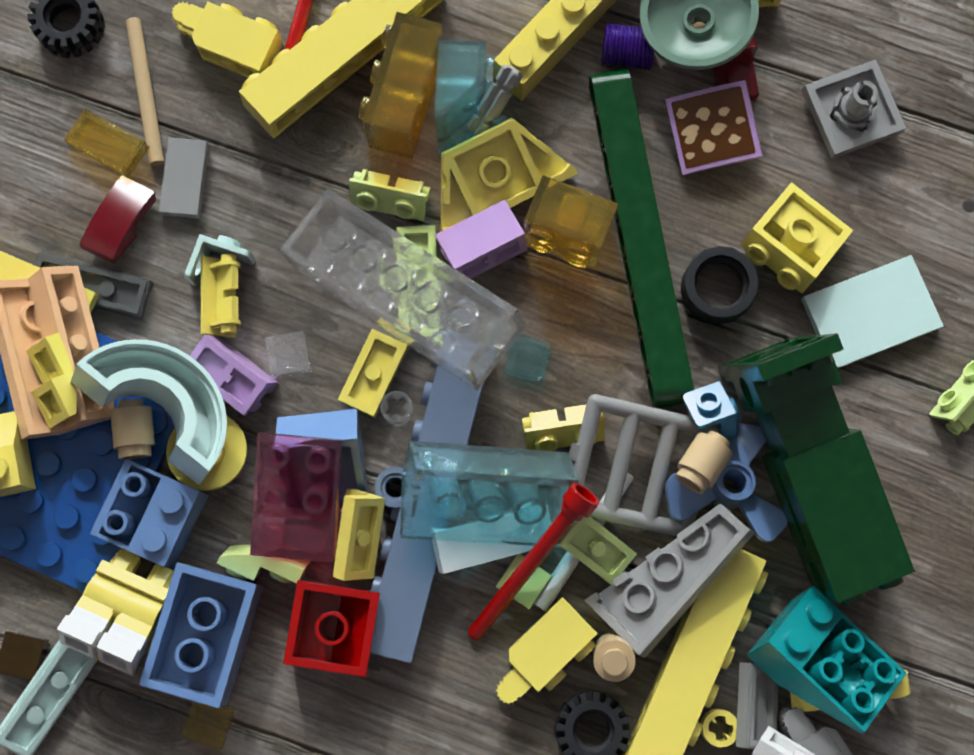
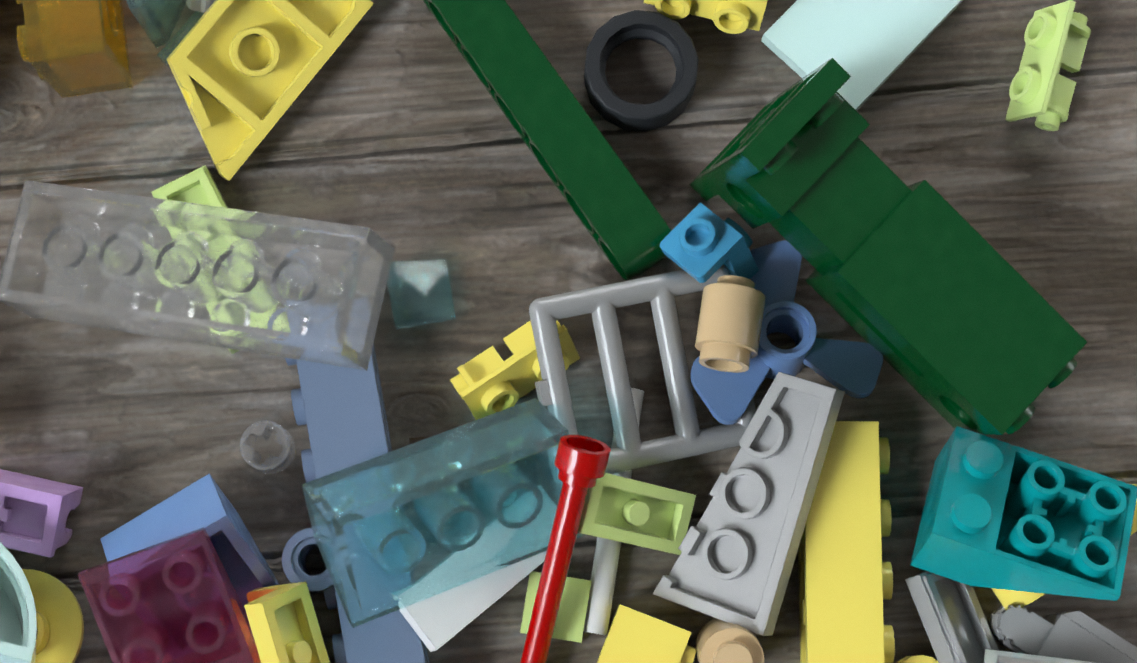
camera: 25 degrees left, 0 degrees up
clear plate [264,330,312,379] -> none
light yellow plate [338,329,409,418] -> none
yellowish green hinge [349,169,431,222] -> none
lavender hinge [435,200,527,285] -> none
clear yellow brick [524,175,618,268] -> none

